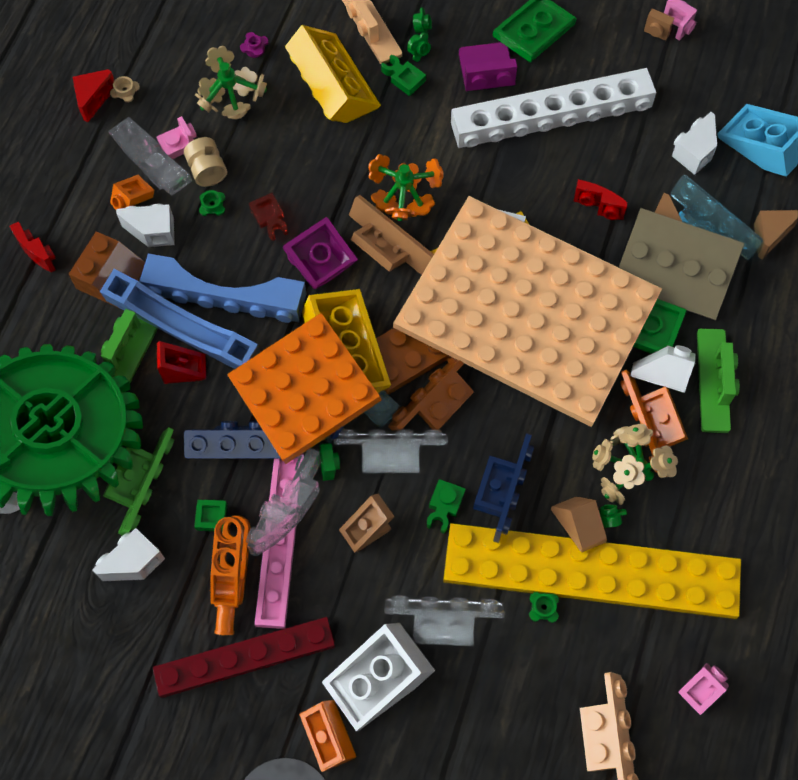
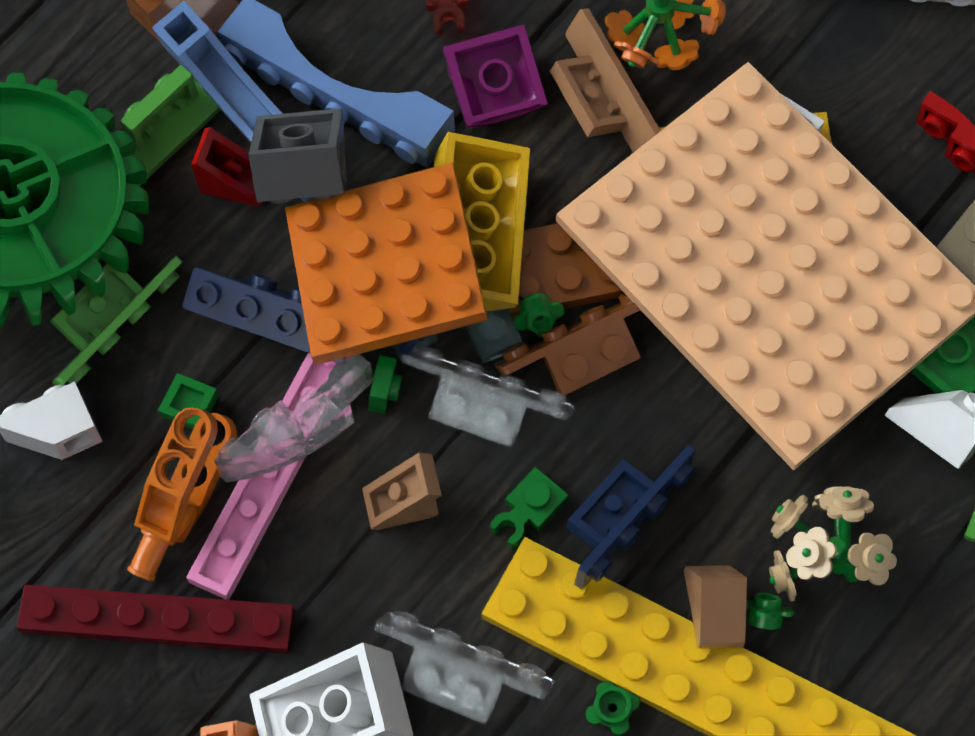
camera: 25 degrees right, 0 degrees up
orange bracket [621,370,688,477] -> none
none -> dark grey slope [248,108,347,204]
none -> green plate [513,293,565,337]

